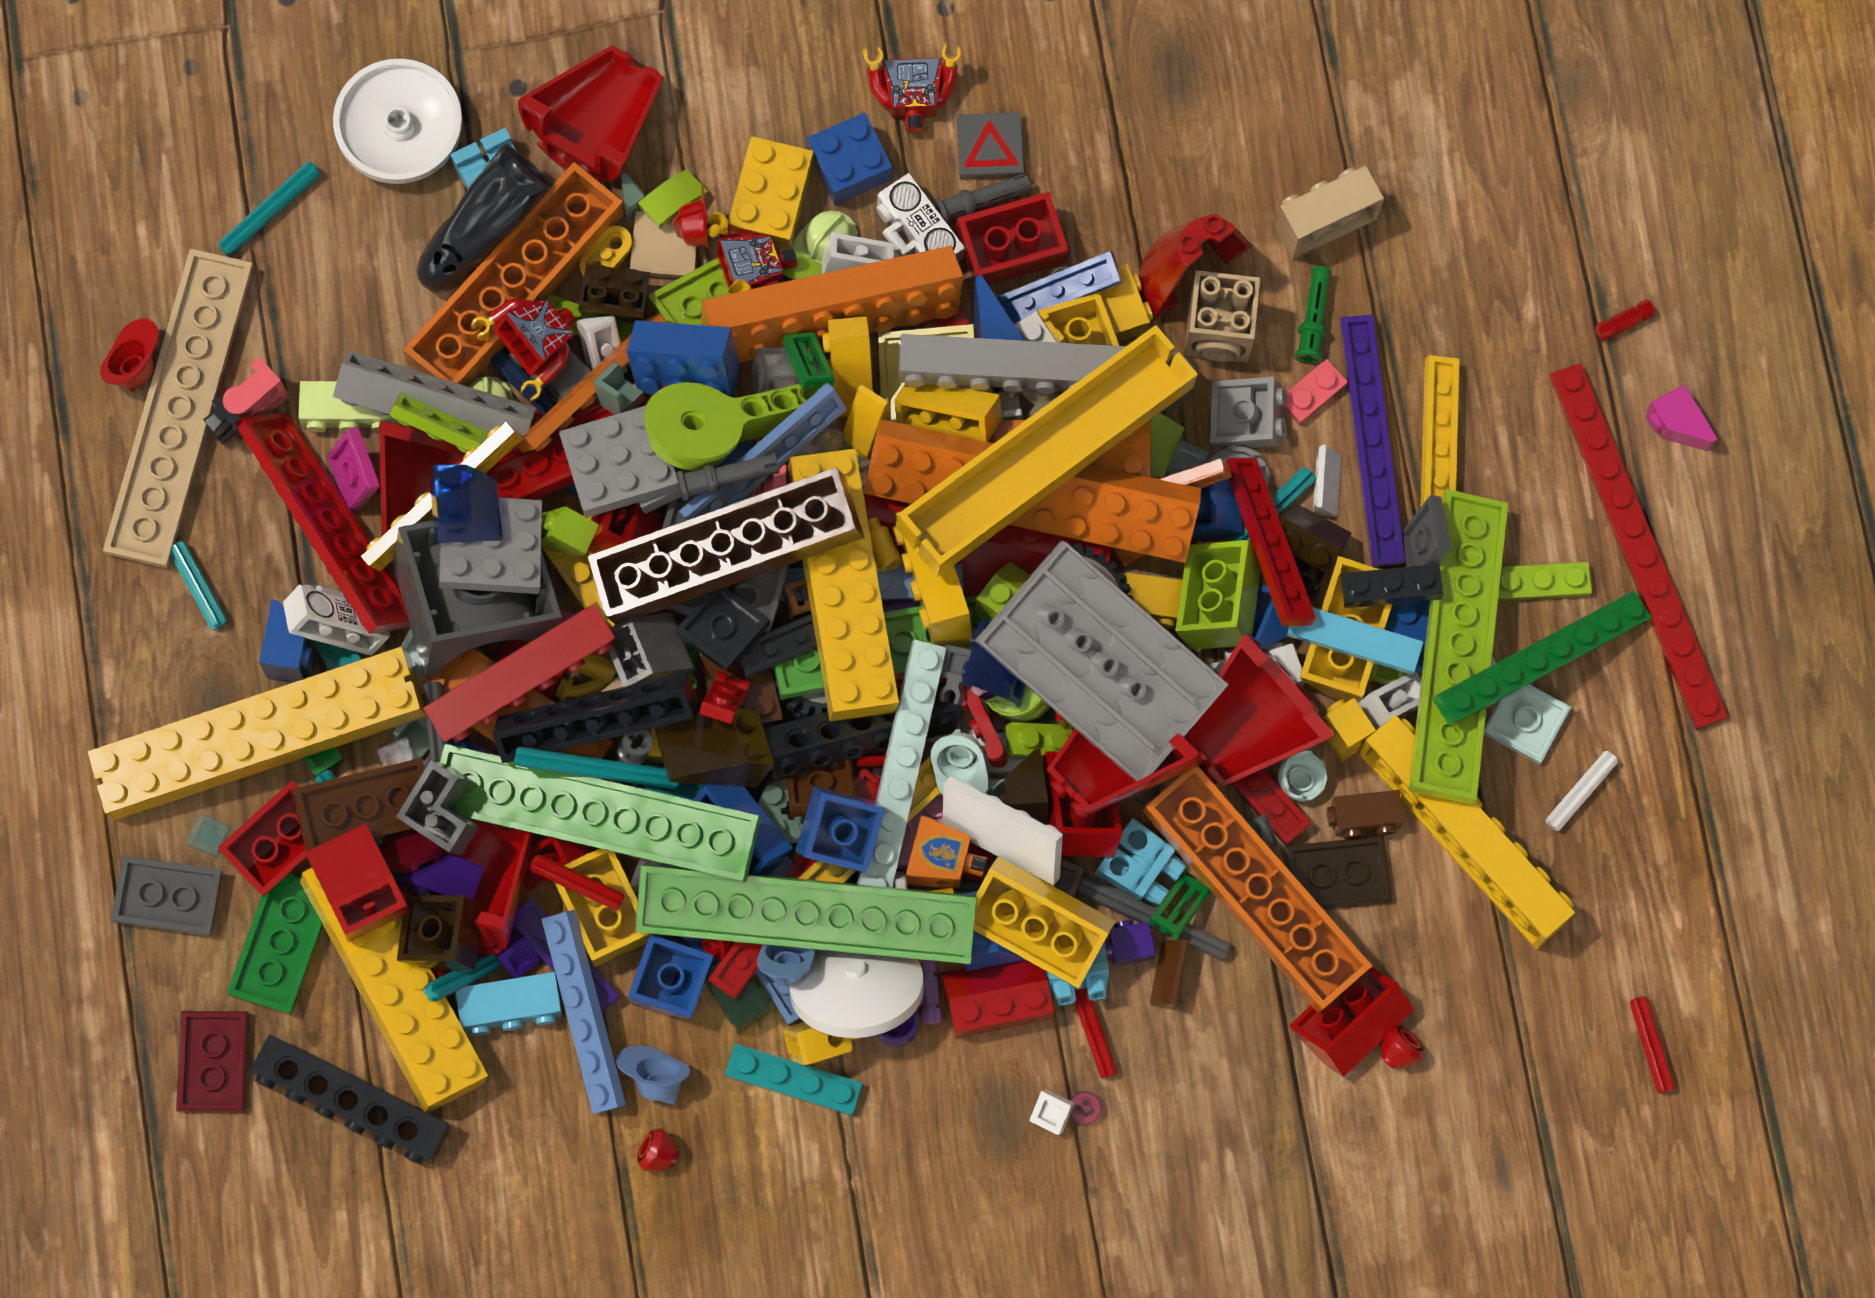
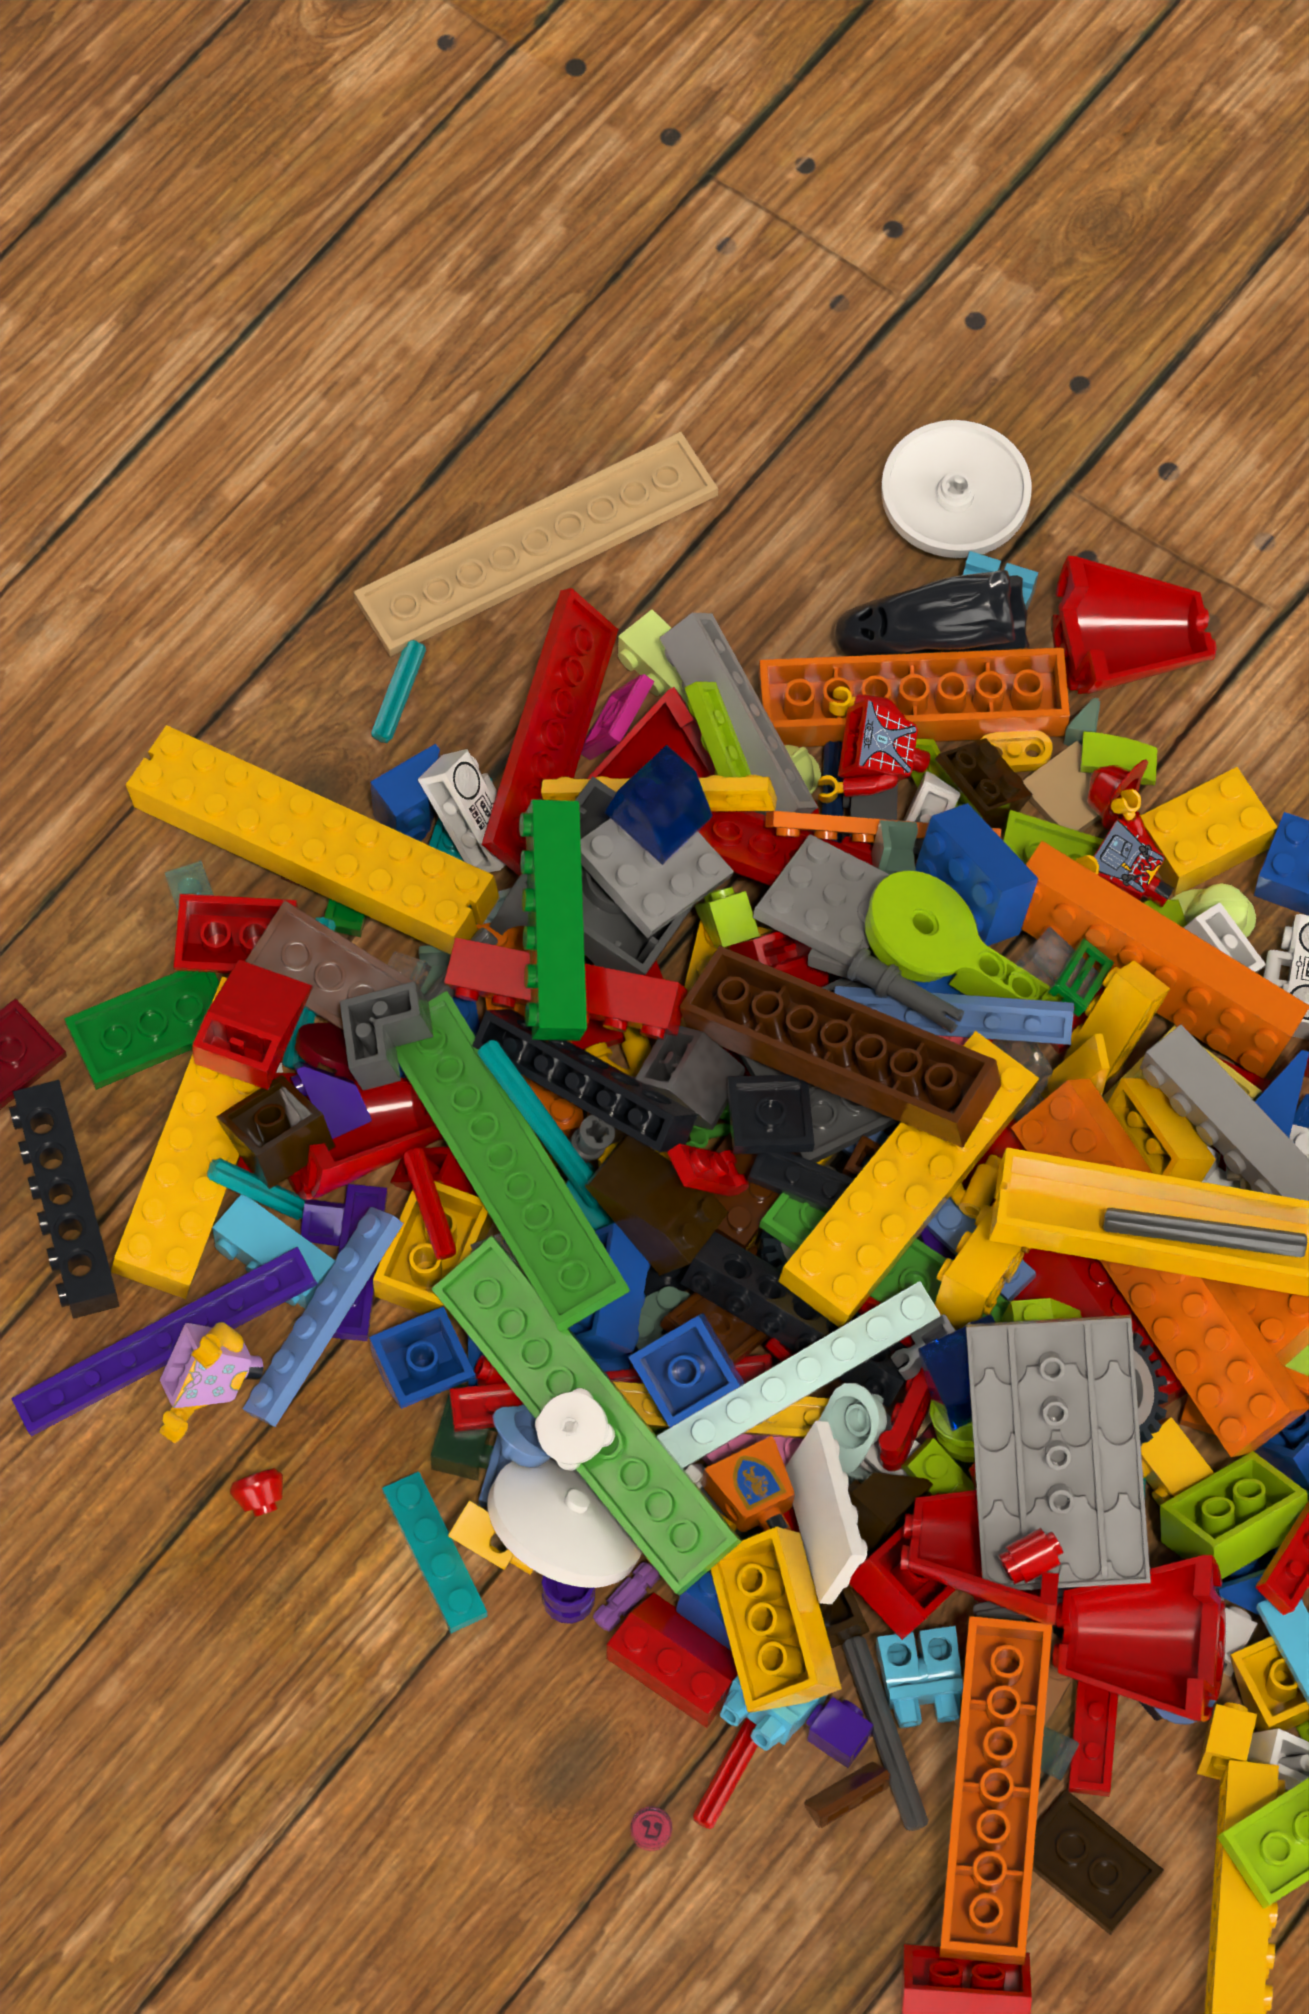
camera: 50 degrees right, 10 degrees down
red piece [100,318,159,392] -> none
dark grey plate [111,856,223,937] -> none
coral hips [203,357,290,445] -> none
teal axle [218,161,320,257] -> none
medium blue piece [616,1045,690,1104] -> none
white plate [1029,1089,1075,1135] -> none
green tile [1149,872,1211,941] -> none
light aqua hair [1278,750,1328,802] -> none
reddish brown brick [1326,790,1404,839] -> none
none -> dark purple plate [11,1247,318,1437]
none -> torso [159,1322,263,1443]
none -> green brick [519,799,587,1041]
none -> white piece [535,1388,615,1471]
none -> red brick [998,1528,1064,1585]
none -> dark grey axle [1103,1208,1307,1257]

